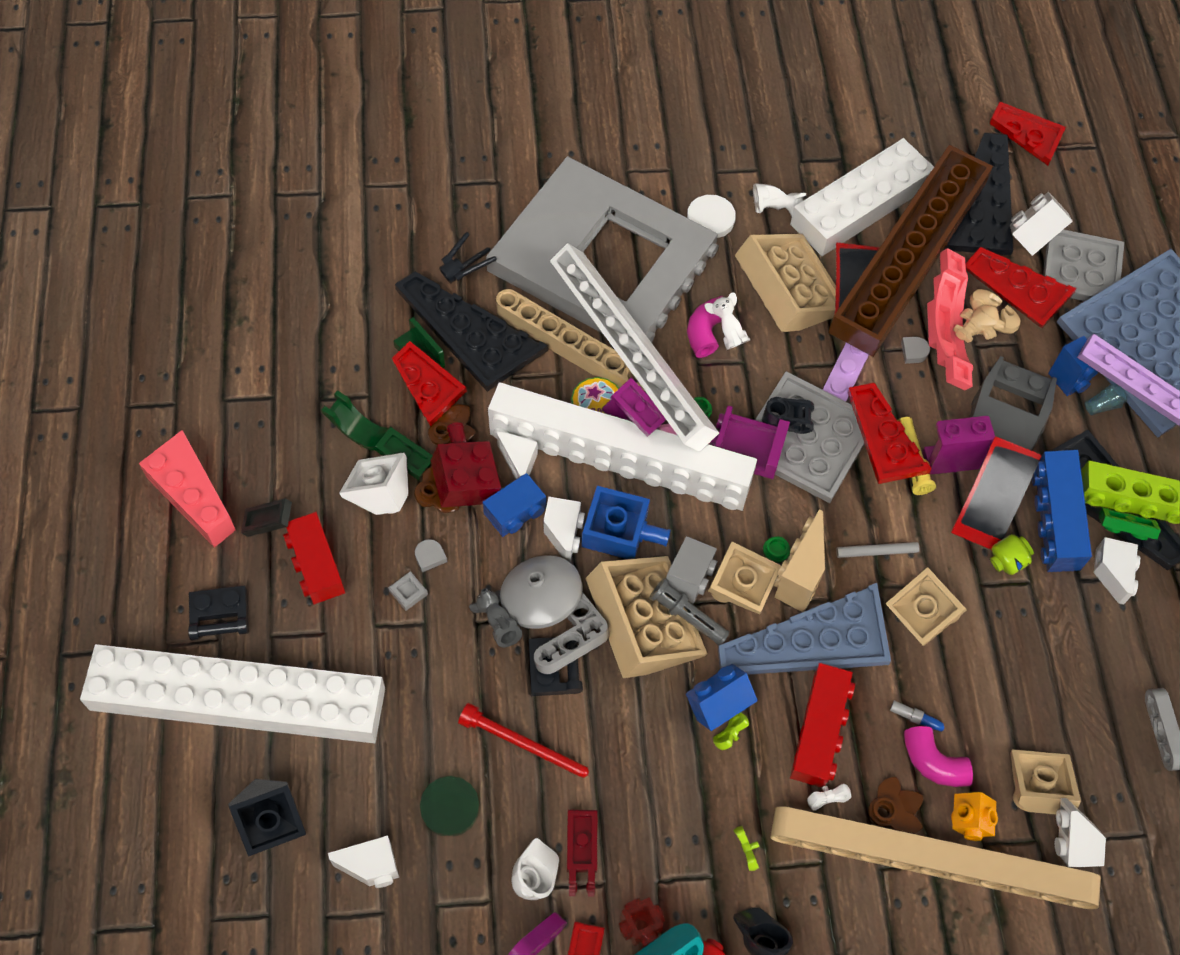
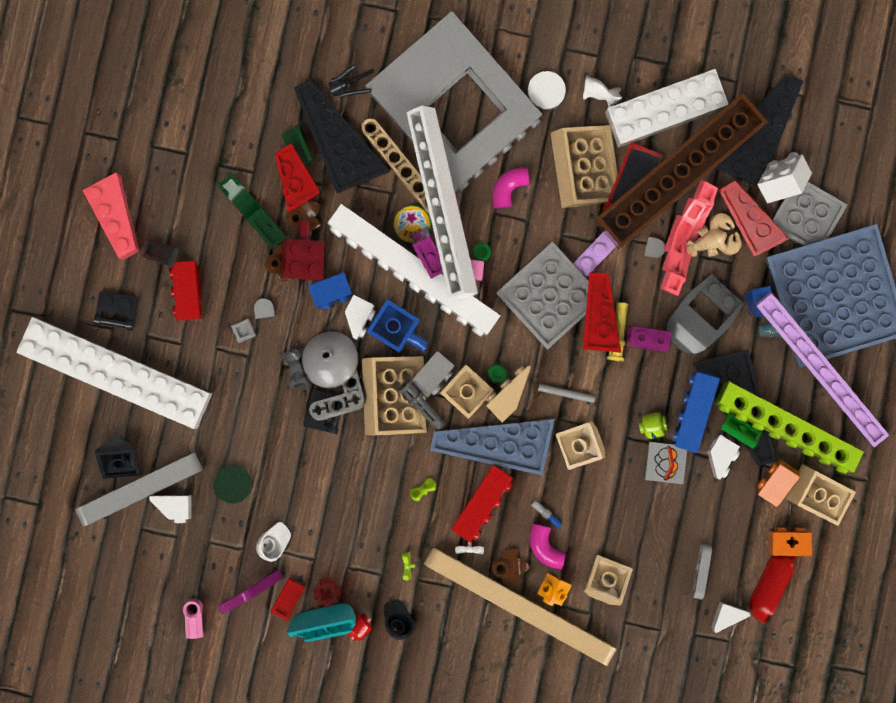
camera: 15 degrees right, 25 degrees up
white slope [339,453,408,515] -> none
red piece [458,702,589,778] -> none
white slope [497,431,538,480] -> none
dark red hinge [567,810,598,897] -> none
blue brick [685,664,758,731] -> none
white animal [705,292,750,350] -> none
magenta panel [710,405,790,479] -> none
black piece [762,397,814,434] -> none
sticker [951,437,1041,550] -> none
red wing [989,102,1066,166] -> none
white slope [1055,798,1106,867] -> none
none -> light grey beam [75,453,203,527]
none -> light grey tile [644,442,687,484]

